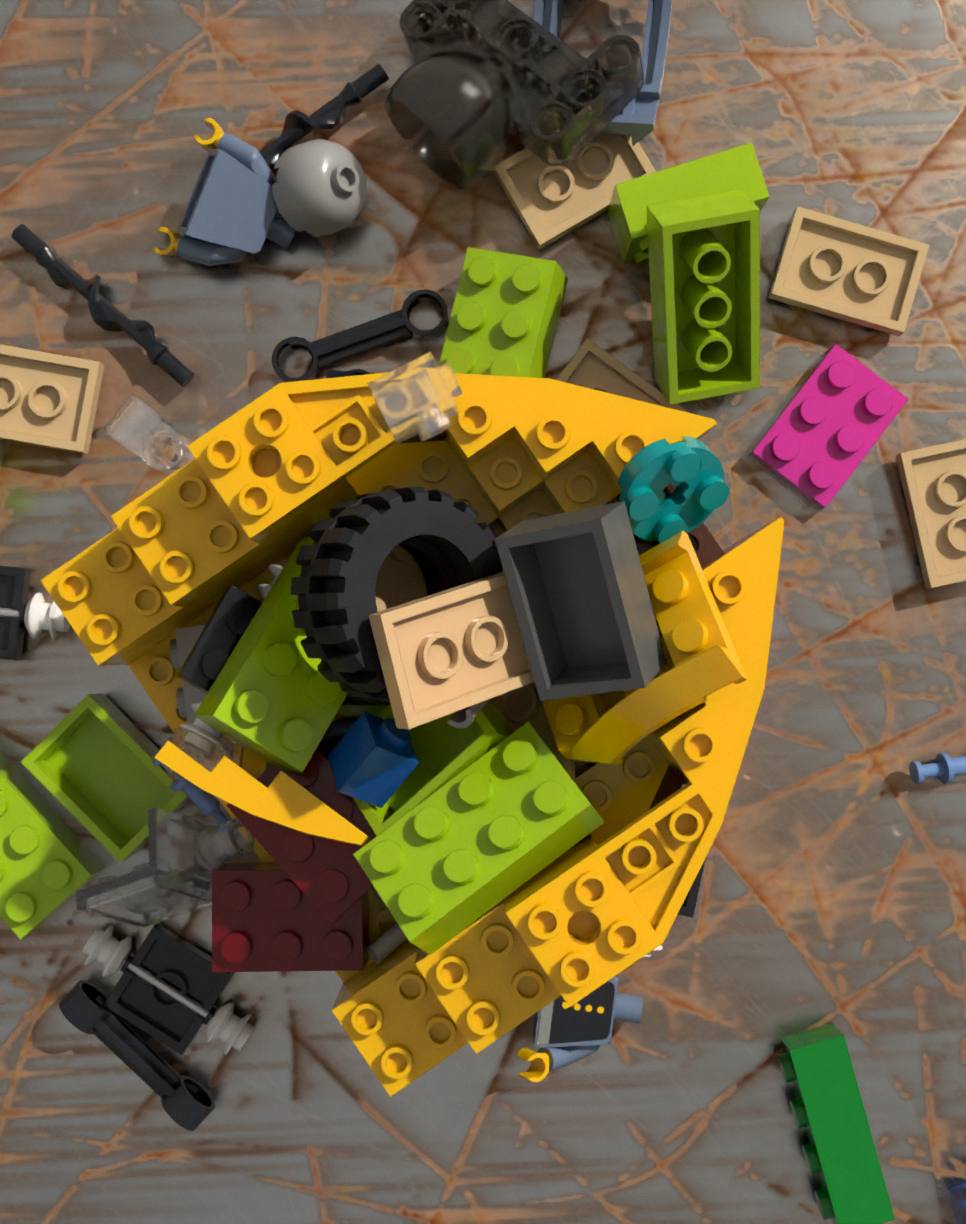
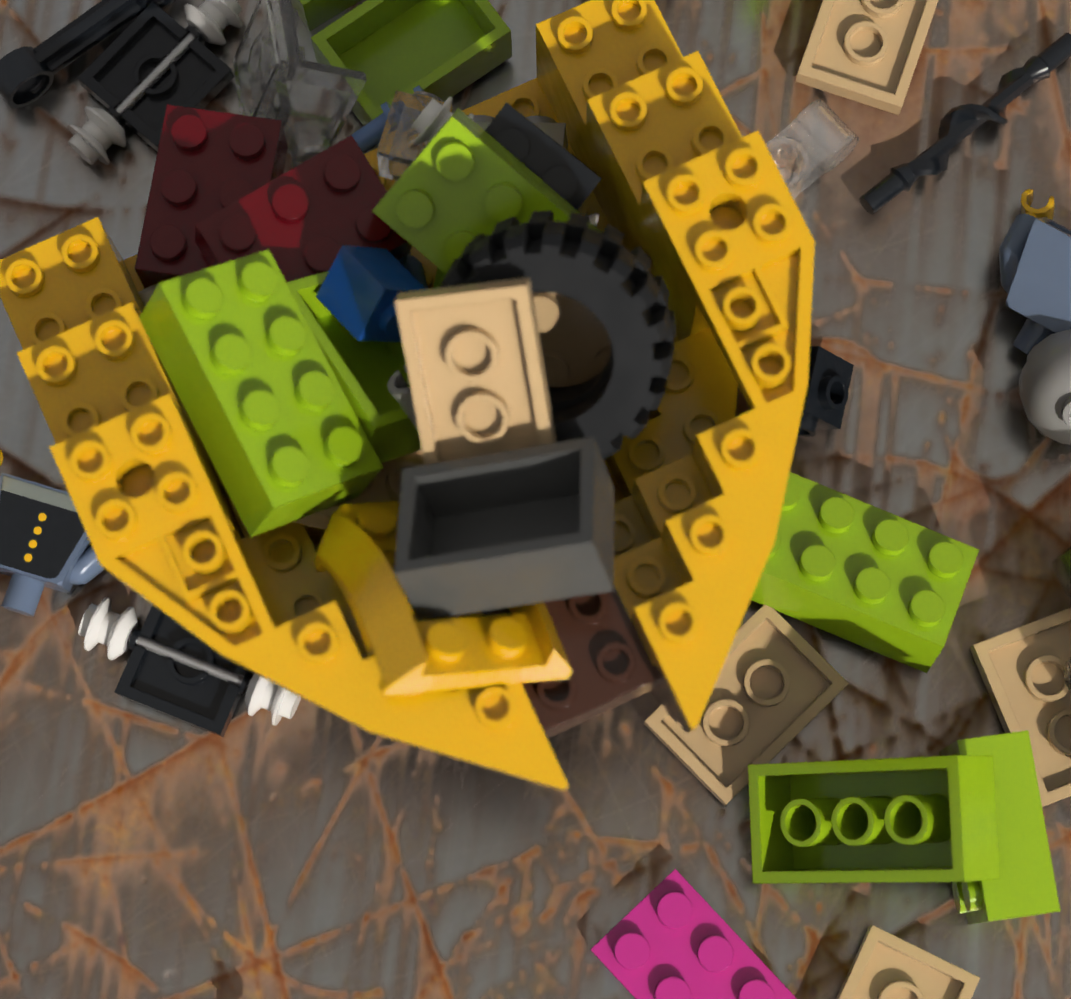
camera: 100 degrees right, 10 degrees down
yellow slope [154,741,370,847] -> none
black piece [272,290,448,382] -> none
clear brick [367,352,463,444] -> none
teal plate [615,436,729,544] -> none

